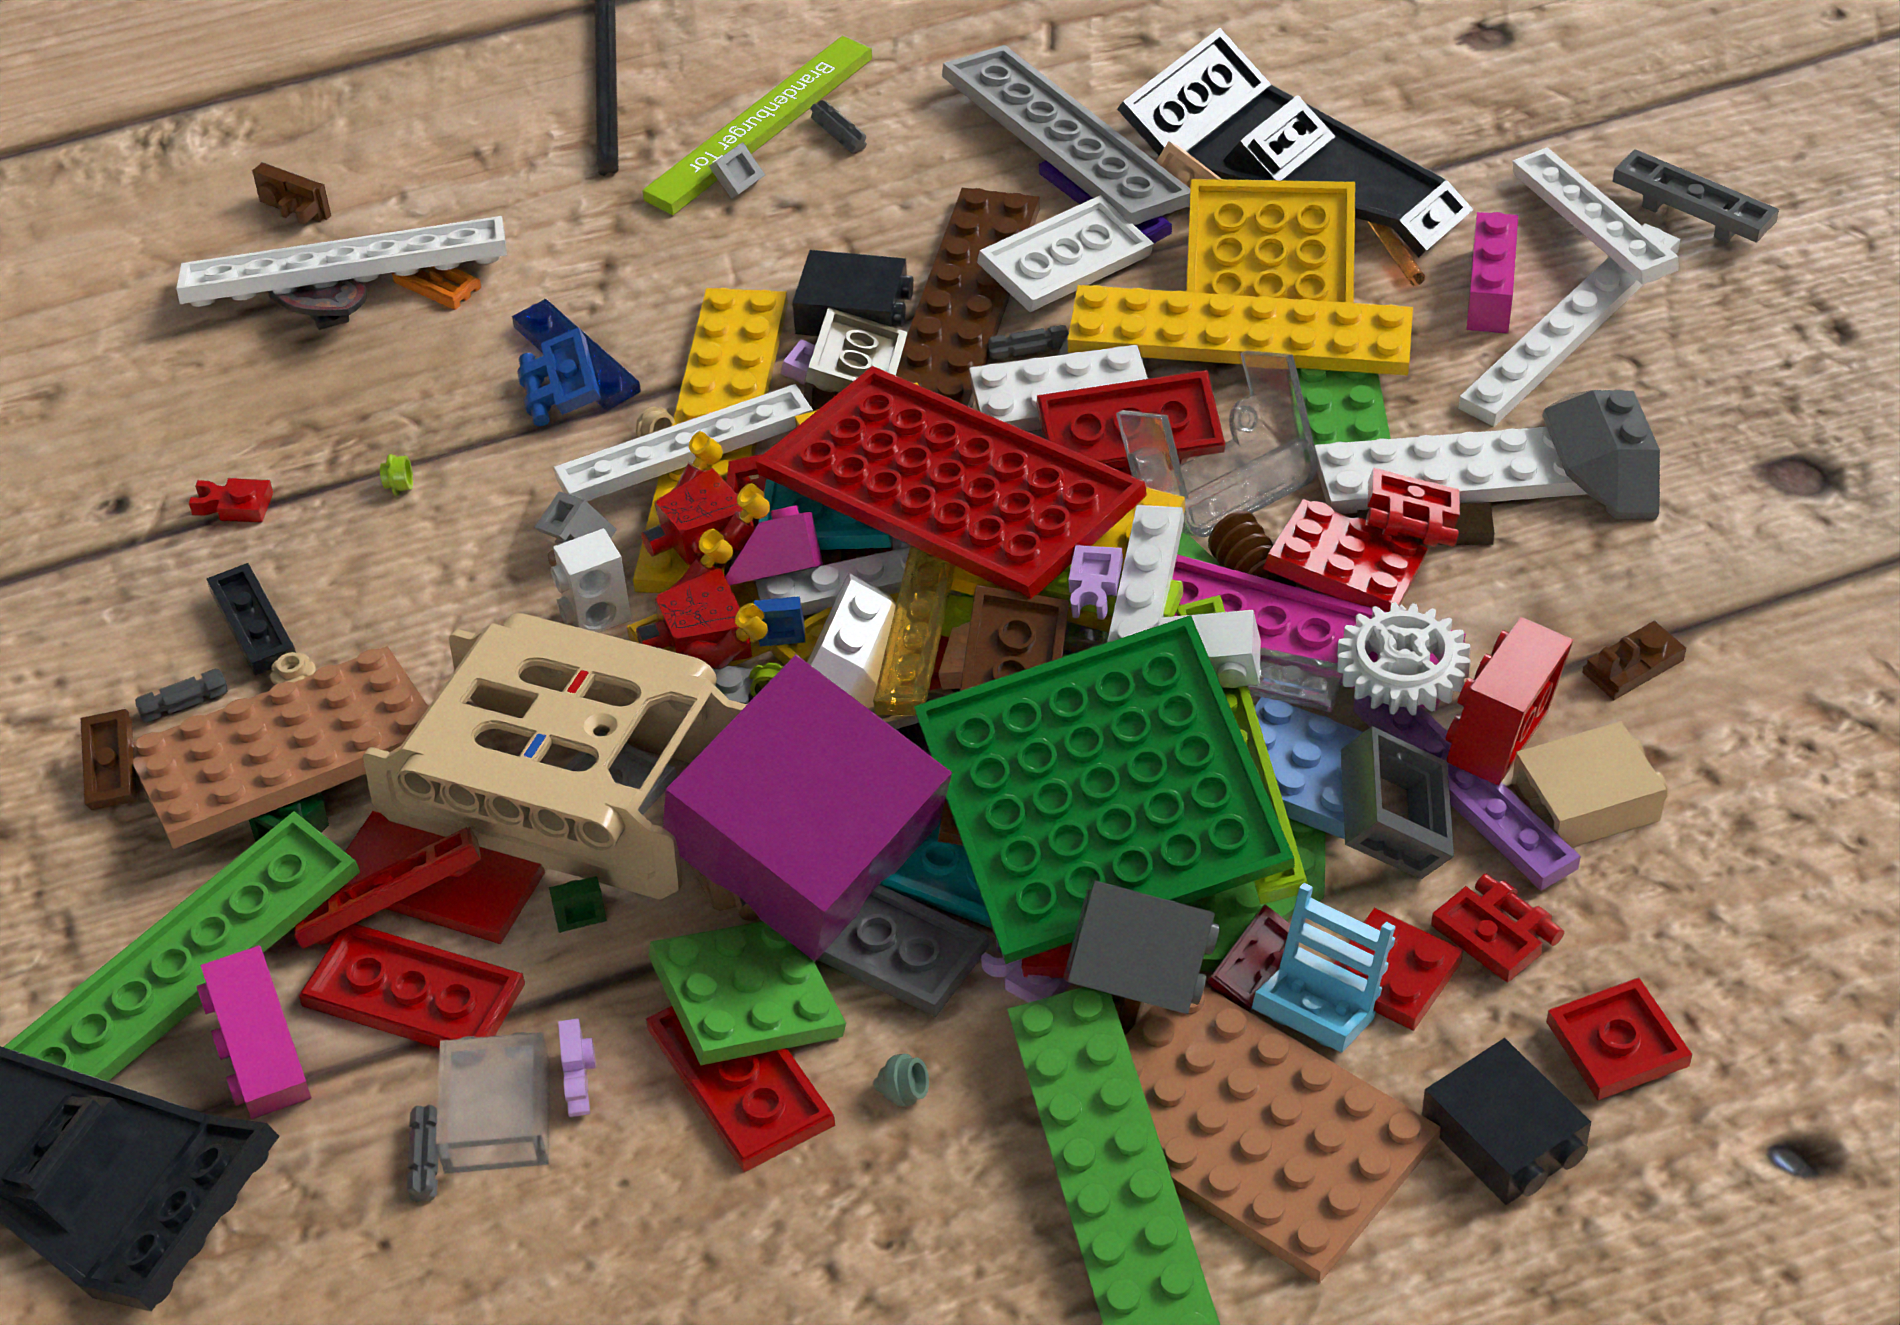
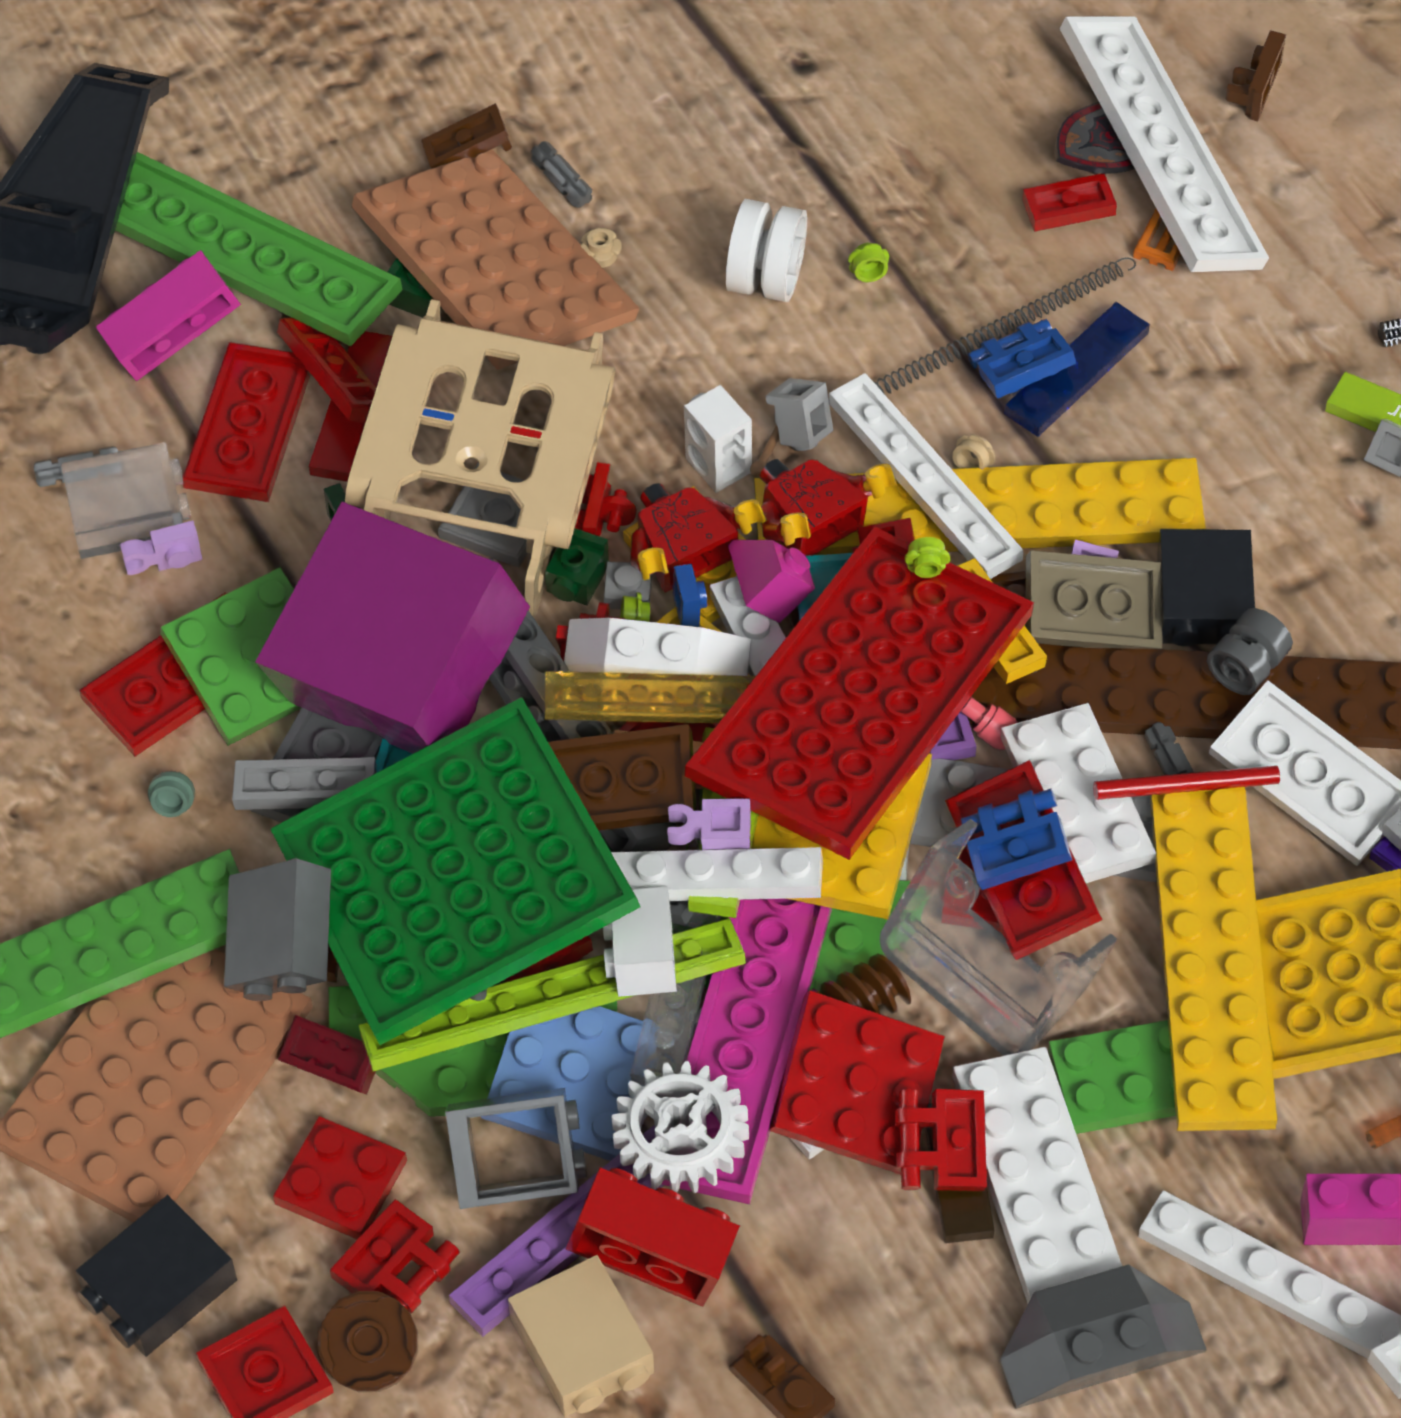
camera: 80 degrees right, 10 degrees up
red plate [189,478,273,523] -> none
black plate [206,563,296,676] -> none
medium azure plate [1252,883,1395,1053] -> none
none -> light grey plate [232,757,377,810]
none -> reddish brown tile [318,1291,418,1392]
none -> white wheel [726,199,807,302]
none -> dark grey piece [873,257,1136,394]
none -> lime plate [905,537,950,578]
none -> blue plate [961,788,1072,890]
none -> red plate [1022,173,1117,232]
none -> red bar [1093,765,1280,800]
none -> dark grey wheel [1207,608,1293,695]

